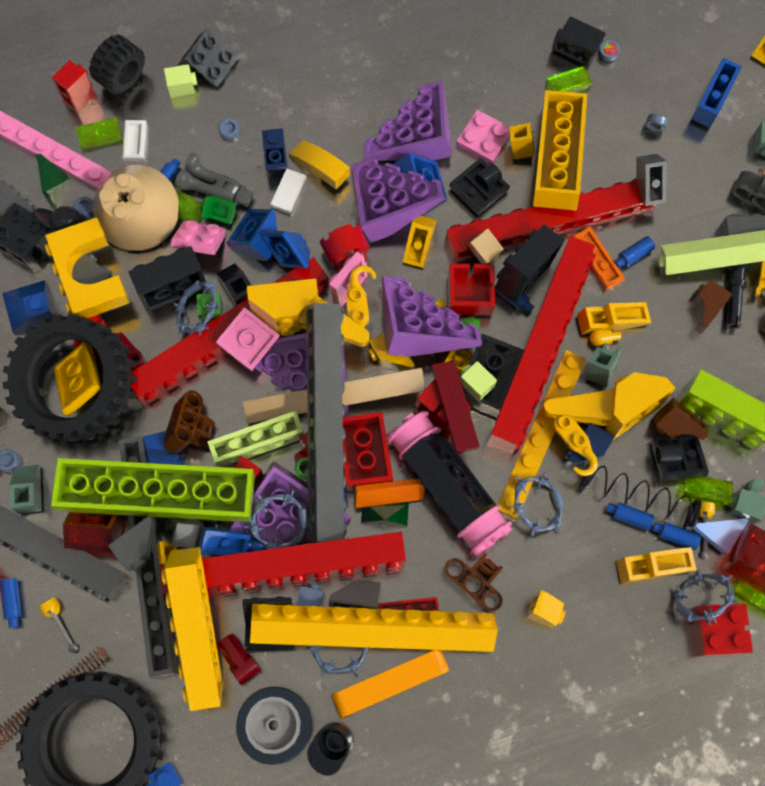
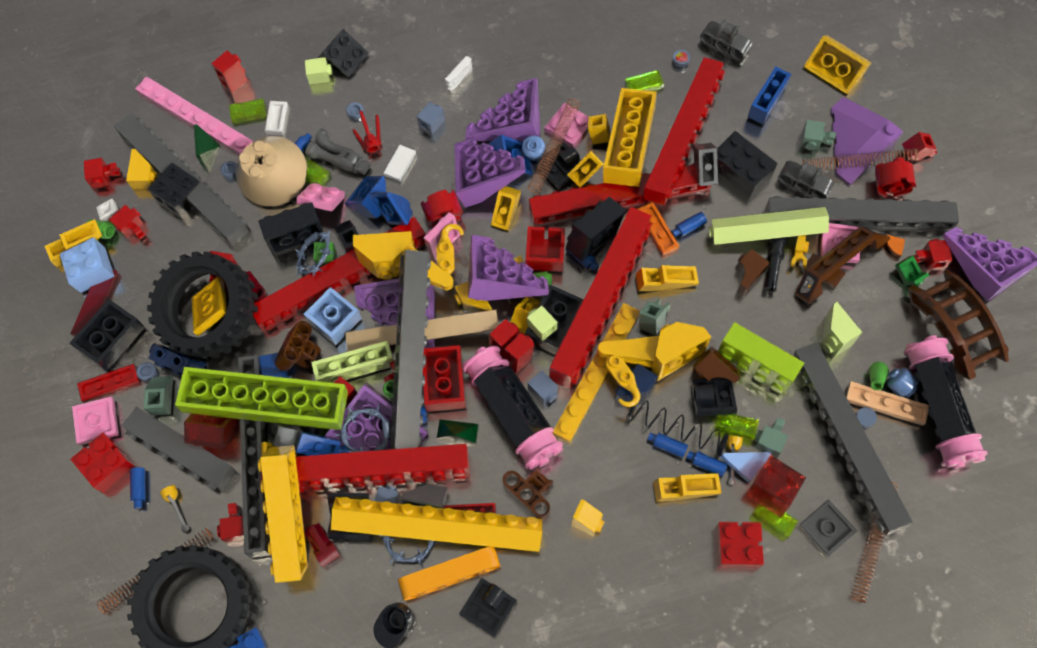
camera: 10 degrees right, 5 degrees down
blue slope [2,280,56,334] -> none
black cap [33,206,84,231] -> none
yellow arch [45,217,130,318] -> none
black tyre [89,34,145,94] -> none
dark grey slope [108,516,156,572] -> none
green bracket [200,195,237,224] -> none
bright pink plate [216,307,280,372] -> none
wheel [236,686,312,765] -> none
dark blue slope [262,128,287,171] -> none
yellow slope [289,140,350,190] -> none
orange tile [354,478,425,508] -> none
dark red tile [431,360,480,454] -> none
tan brick [467,229,504,264] -> none
sand blue piece [509,472,565,536] -> none
black bracket [552,17,606,66] -> none
yellow cylinder [590,329,621,347] -> none
sand blue tile [645,114,668,131] -> none
sand blue piece [671,570,739,625] -> none
none -> dark blue brick [148,343,209,376]
none -> red brick [217,503,244,543]
none -> light blue brick [304,287,362,346]
none -> red plant [352,111,382,153]
none -> sand blue brick [417,102,445,135]
none -> white tile [445,56,472,92]
none -> black plate [459,578,517,638]
none -> medium blue head [522,135,546,161]
none -> nougat piece [528,99,580,194]
none -> sand blue brick [528,370,558,405]
none -> yellow slope [567,151,604,187]
none -> red brick [644,57,725,206]
none -> dark grey piece [700,19,752,60]
none -> black brick [717,131,778,197]

